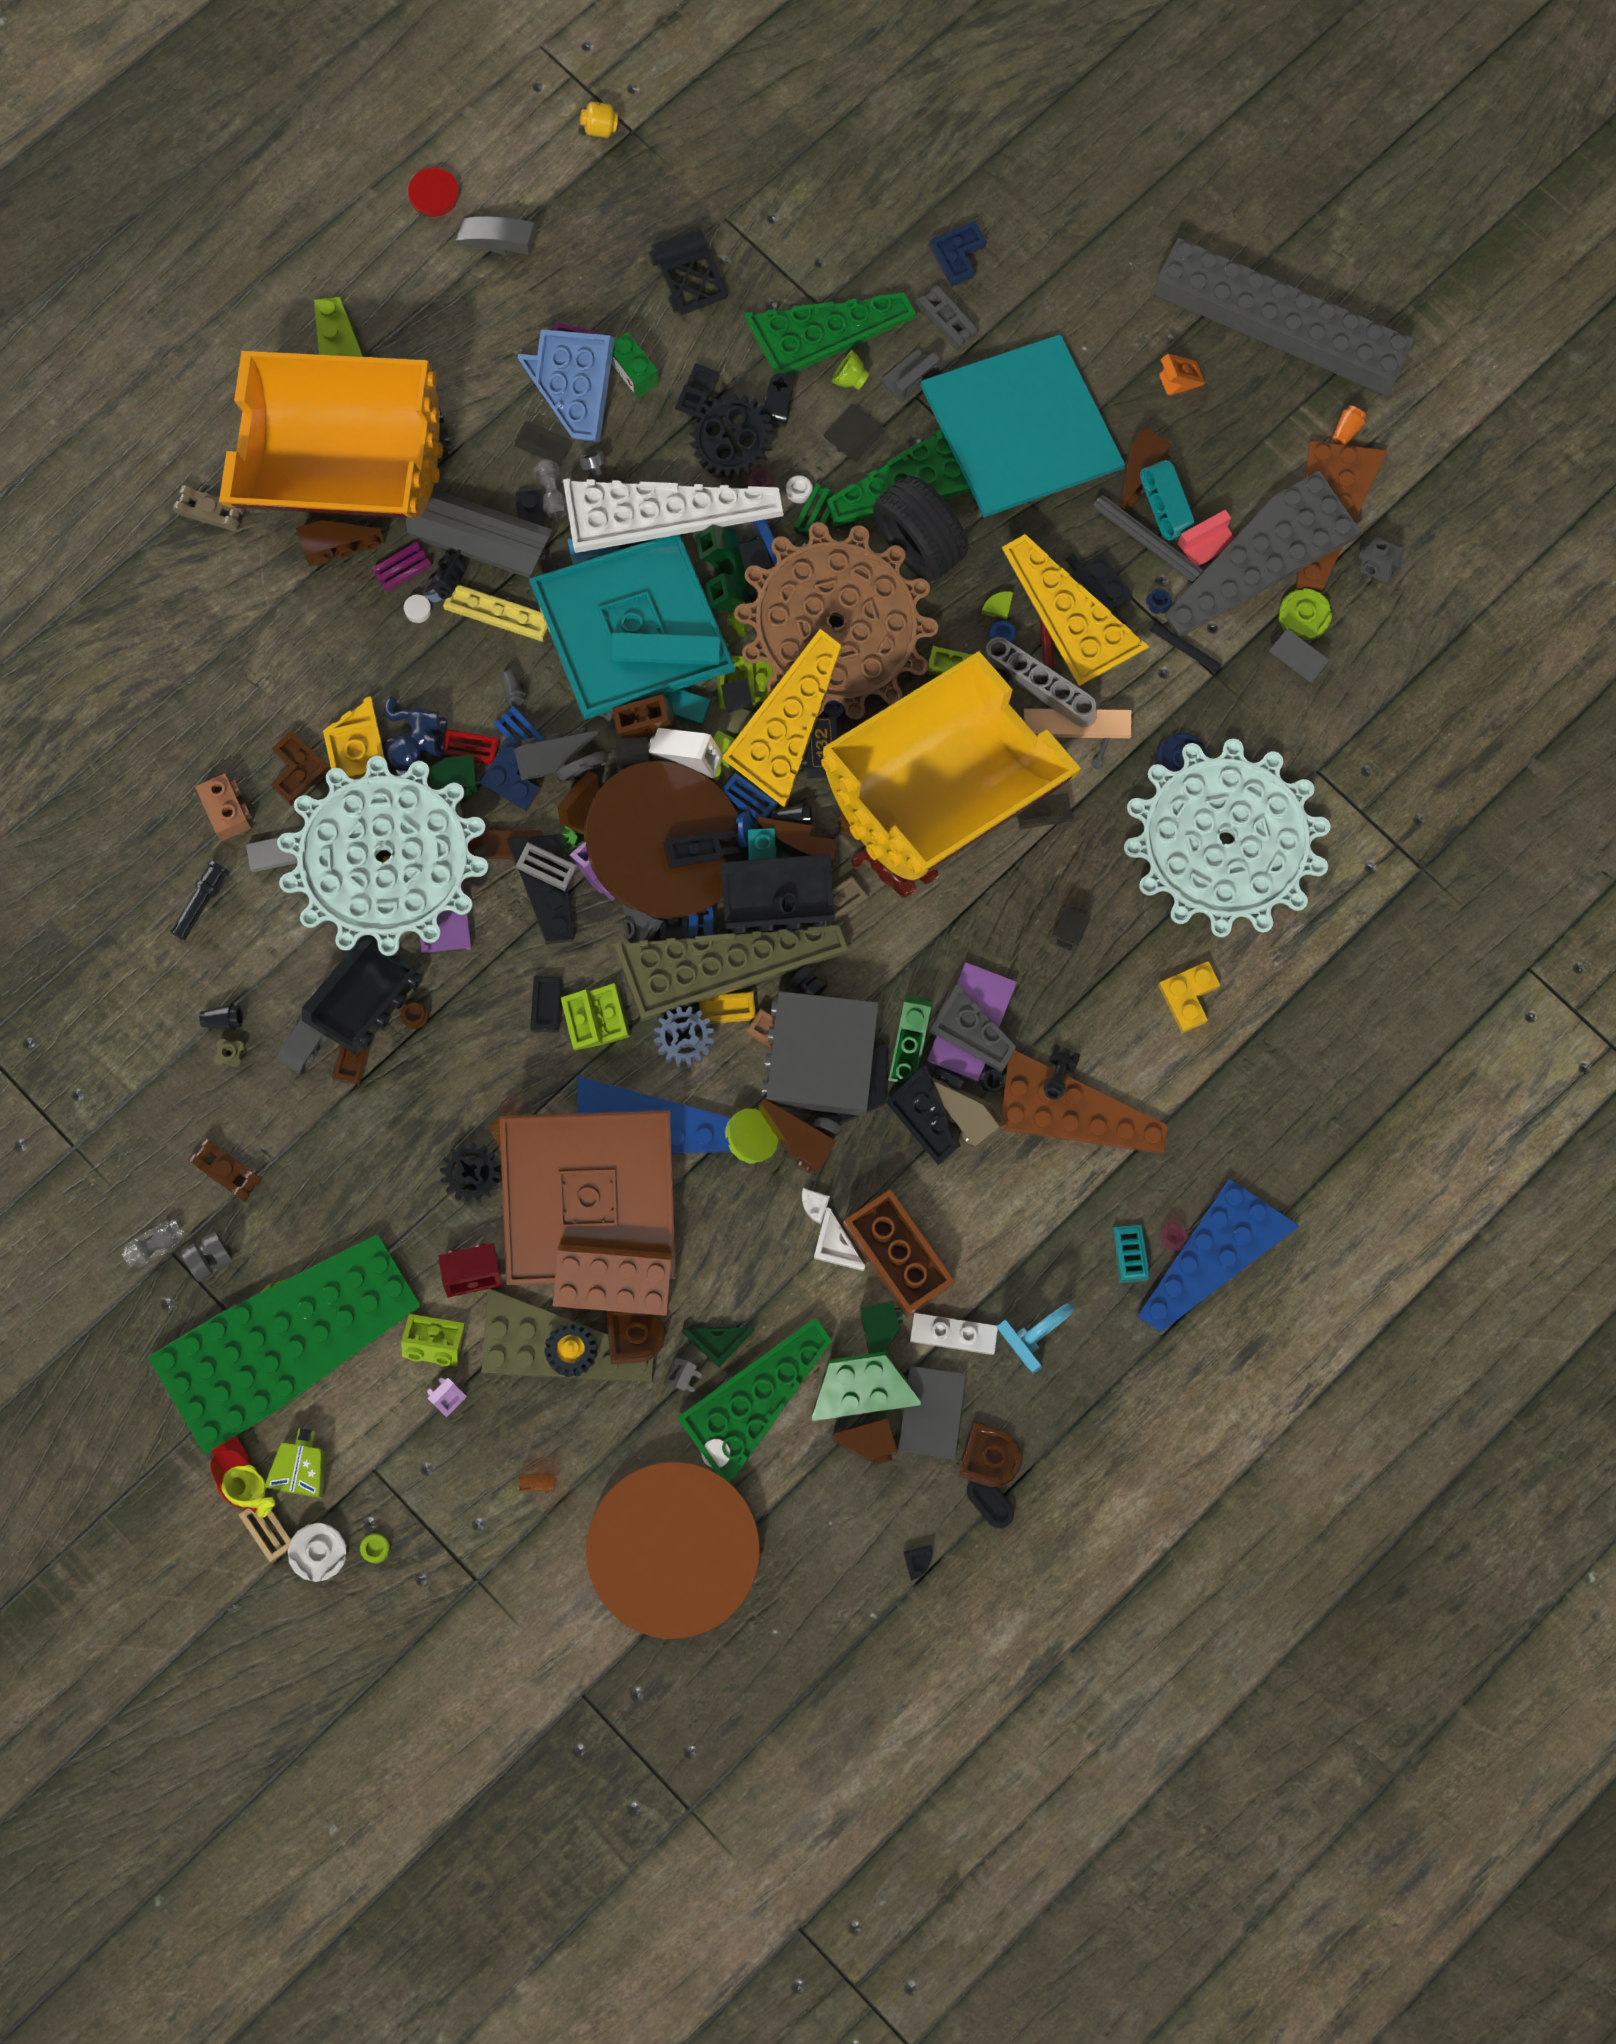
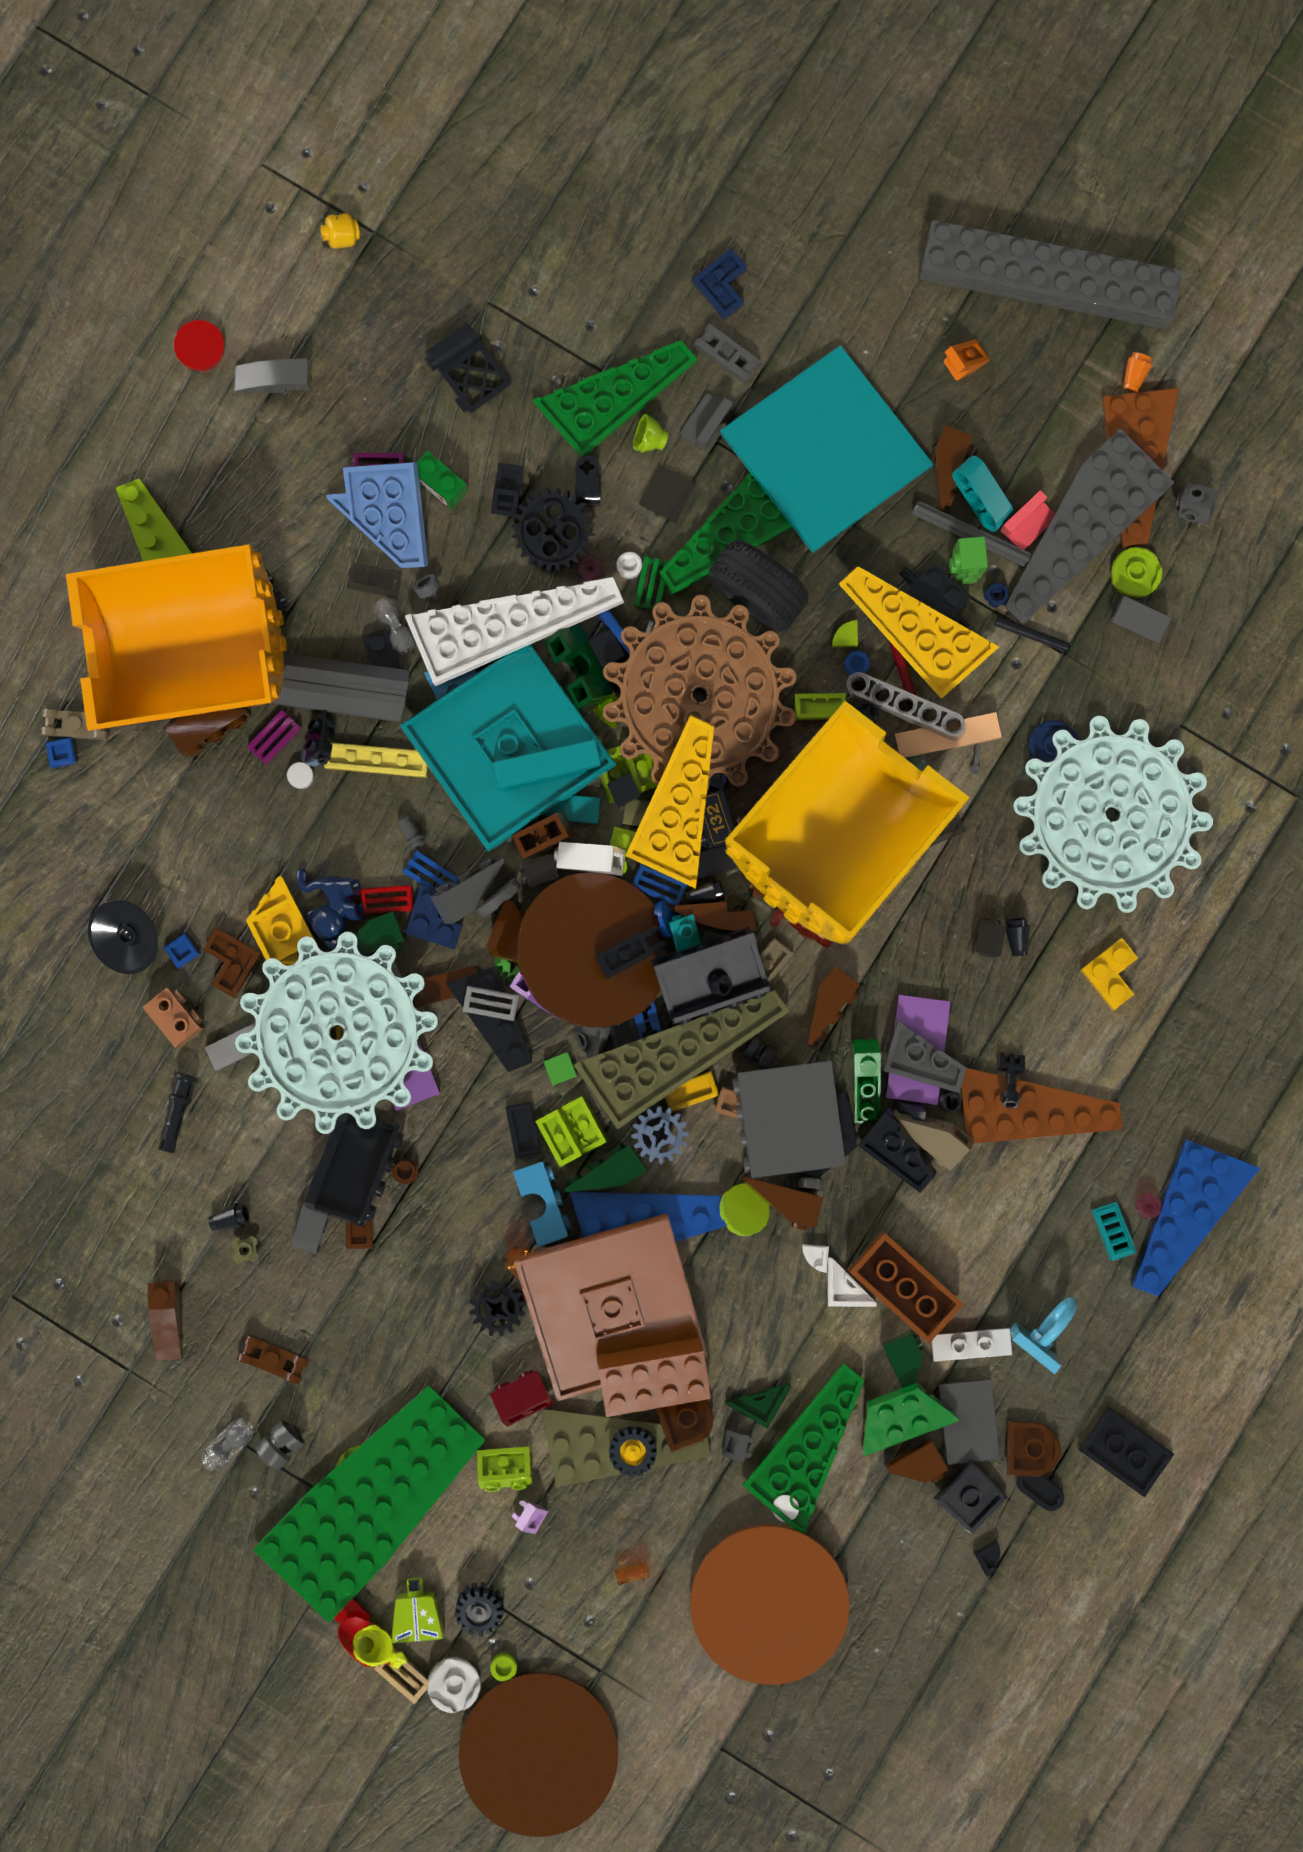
camera: 10 degrees left, 10 degrees up
none -> blue tile [46,737,77,768]
none -> black hat [88,900,158,974]
none -> reddish brown slope [148,1280,183,1360]
none -> blue tile [163,933,201,969]
none -> black wheel [455,1582,504,1636]
none -> reddish brown tile [459,1672,618,1837]
none -> dark azure arch [513,1161,572,1247]
none -> bright green tile [543,1052,577,1086]
none -> dark green slope [564,1143,647,1192]
none -> black tile [697,845,737,879]
none -> reddish brown slope [806,966,860,1047]
none -> black tile [933,1460,1008,1535]
none -> bright green brick [949,536,988,584]
none -> black cone [1004,918,1030,956]
none -> black tile [1078,1407,1174,1498]

